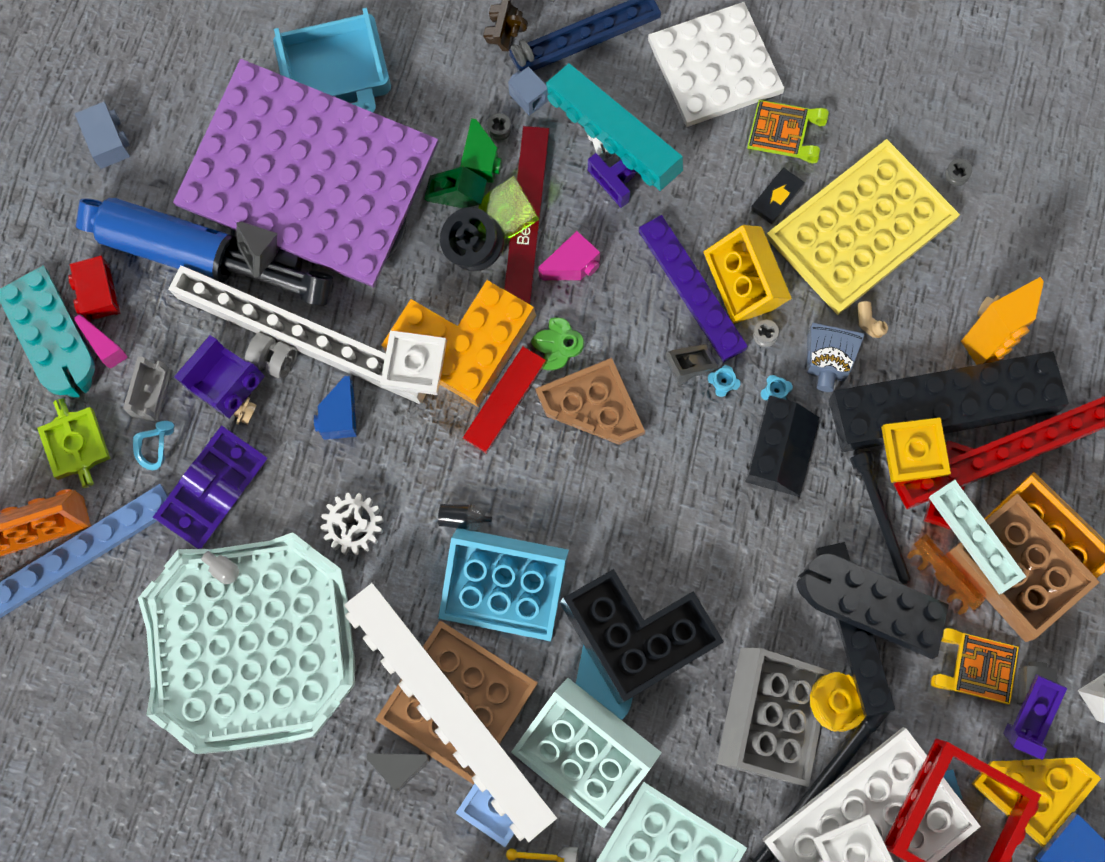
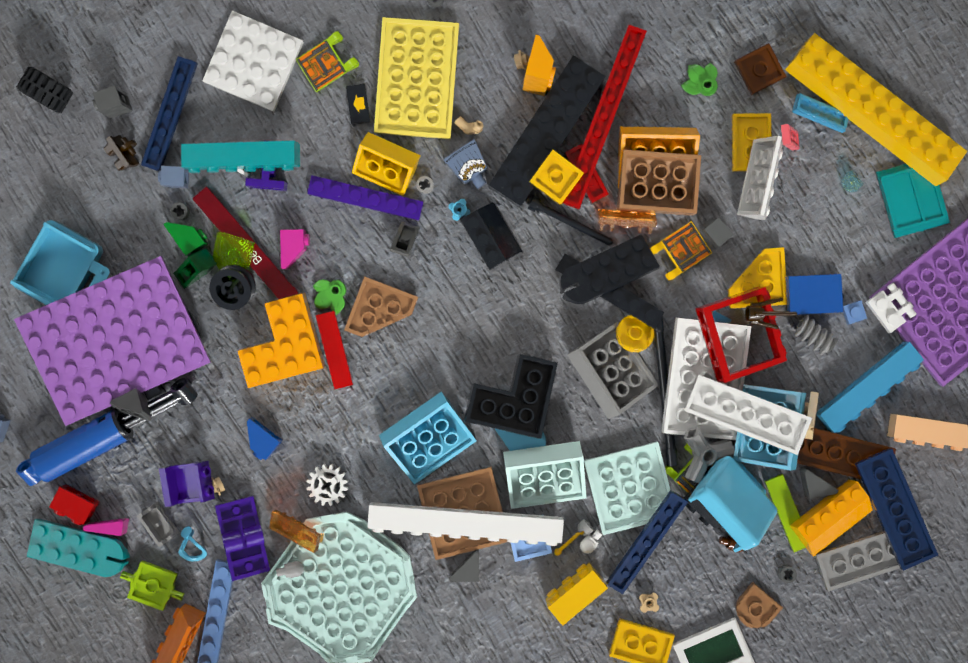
camera: 50 degrees left, 15 degrees up
white brick [168,265,426,404] -> none
light grey wheel [245,332,297,380] -> none
white plate [380,330,447,395] -> none
black piece [438,503,492,531] -> none
dark grey bush [511,39,534,67] -> none
medium azure plate [708,365,740,397] -> none
light aqua plate [929,480,1026,595] -> none
dark purple bracket [1003,674,1067,760] -> none
none -> clear orange plate [269,510,324,553]
none -> dark brown plant [745,297,797,329]

